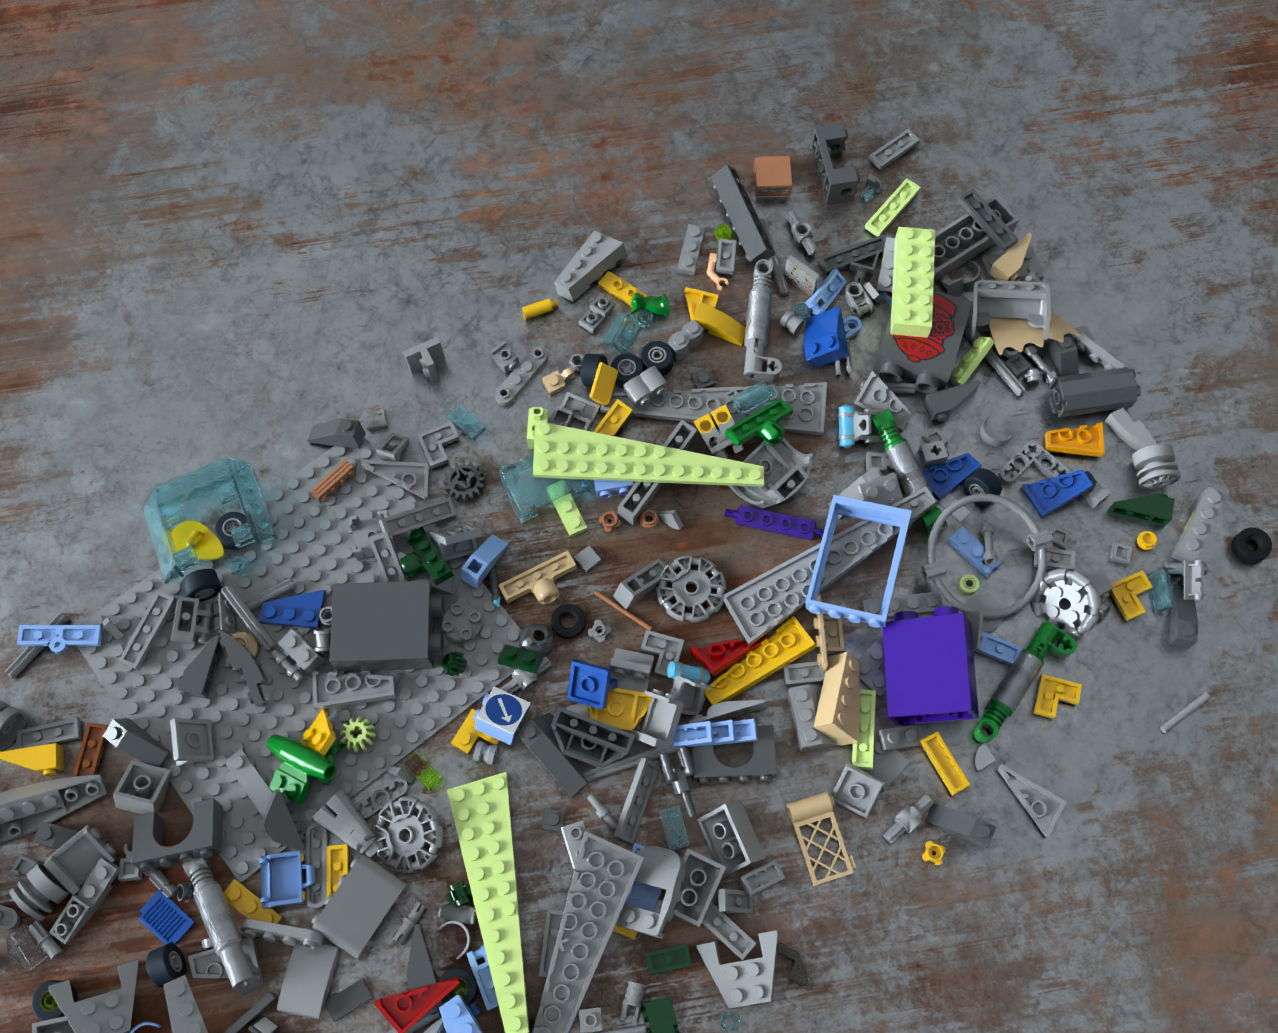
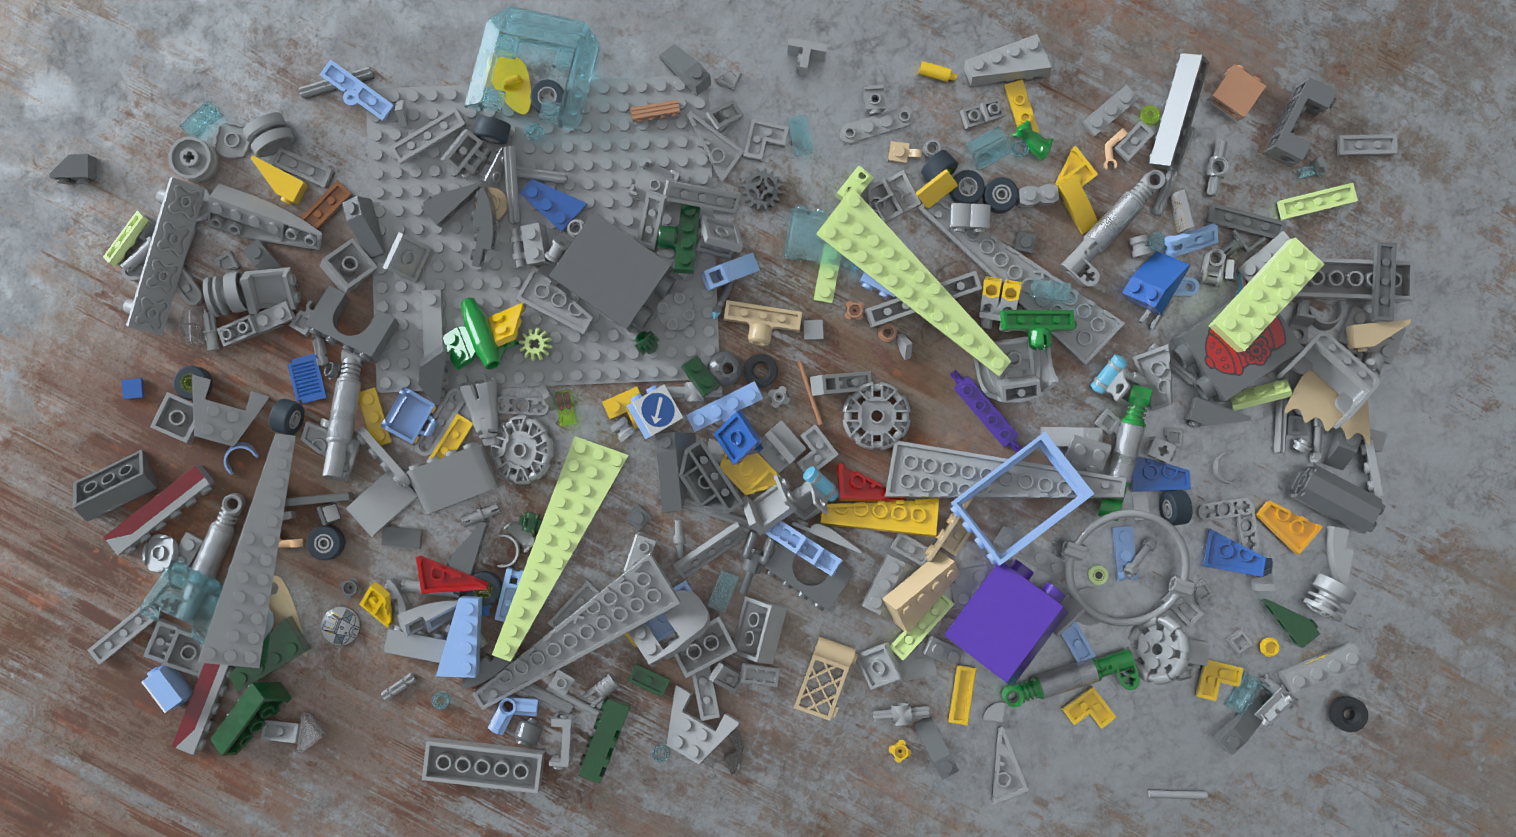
camera: 30 degrees right, 20 degrees up
yellow plate [593,399,633,436] -> none
none -> light blue hinge [686,381,763,432]

